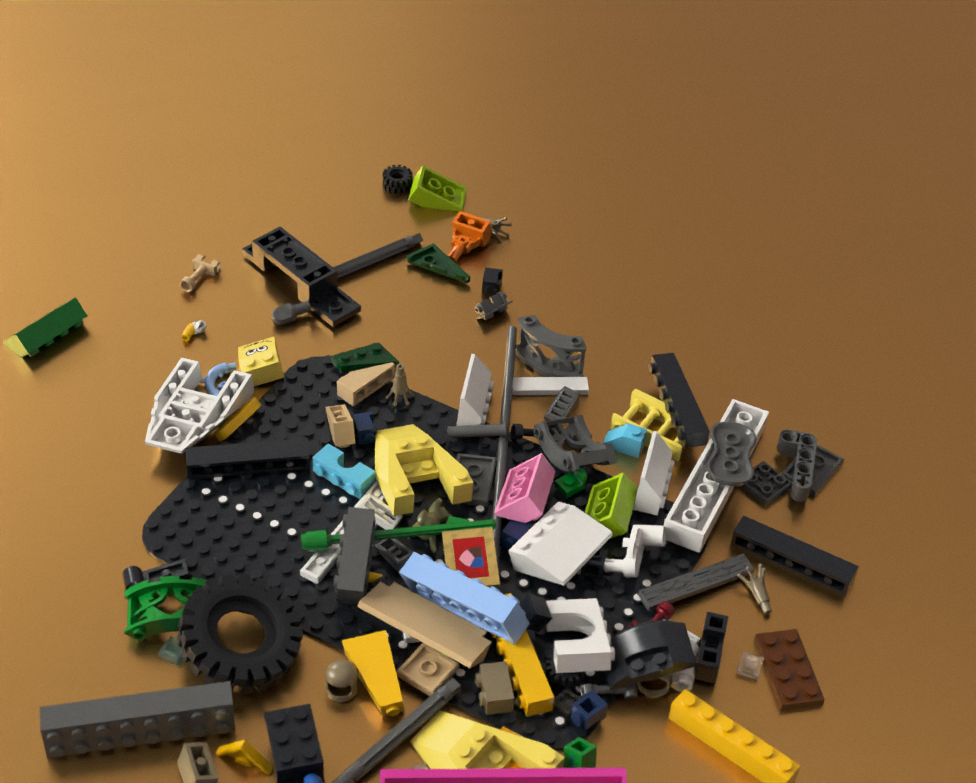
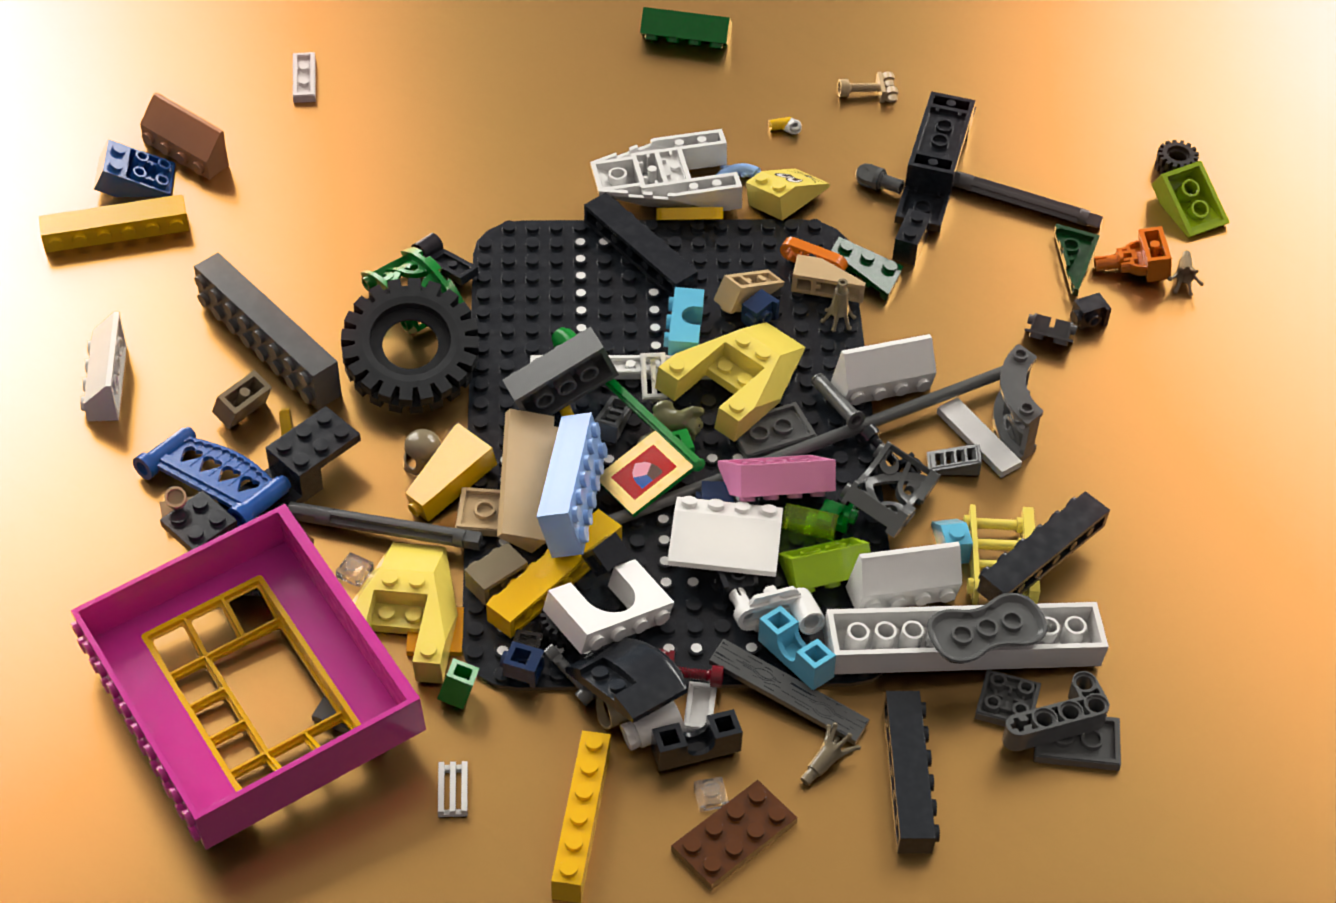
camera: 60 degrees right, 5 degrees up
none -> medium azure arch [758,605,836,690]
none -> orange beam [780,237,848,271]
none -> clear neon green brick [781,503,839,541]
none -> black brick [892,208,932,266]

